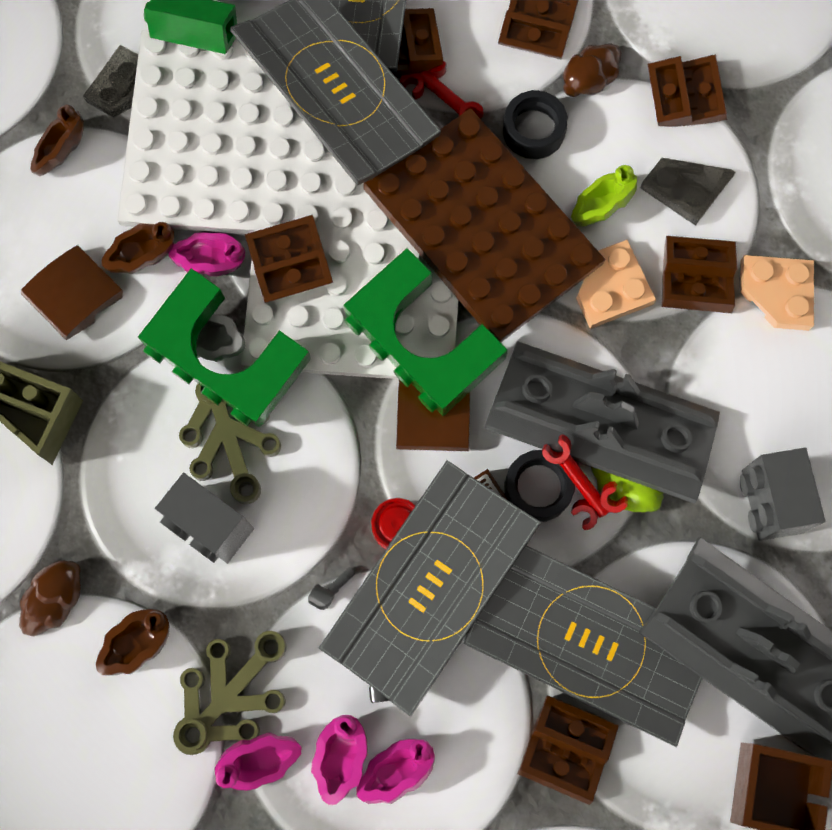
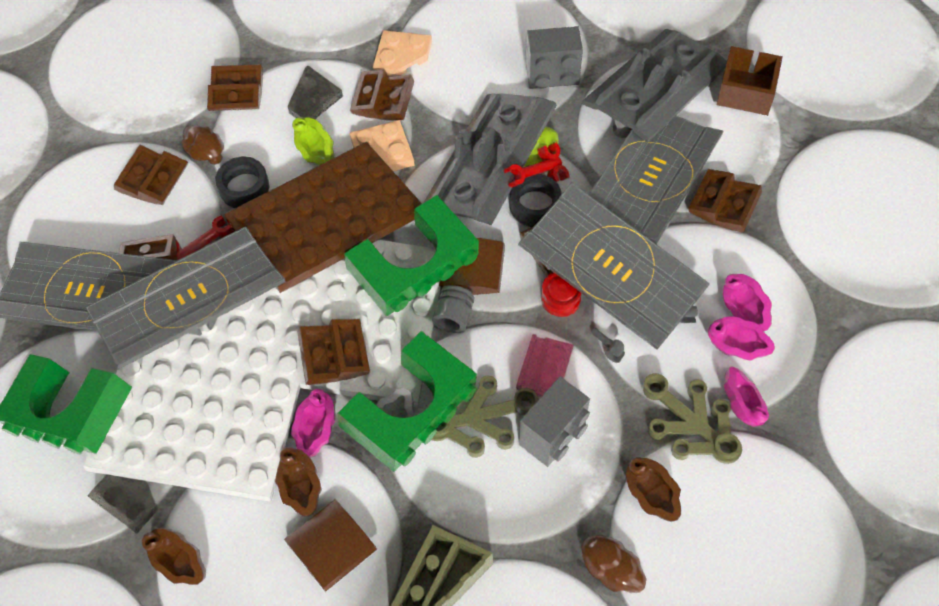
camera: 85 degrees left, 15 degrees down
none -> dark grey piece [432,286,475,333]
none -> clear pink plate [516,334,574,397]

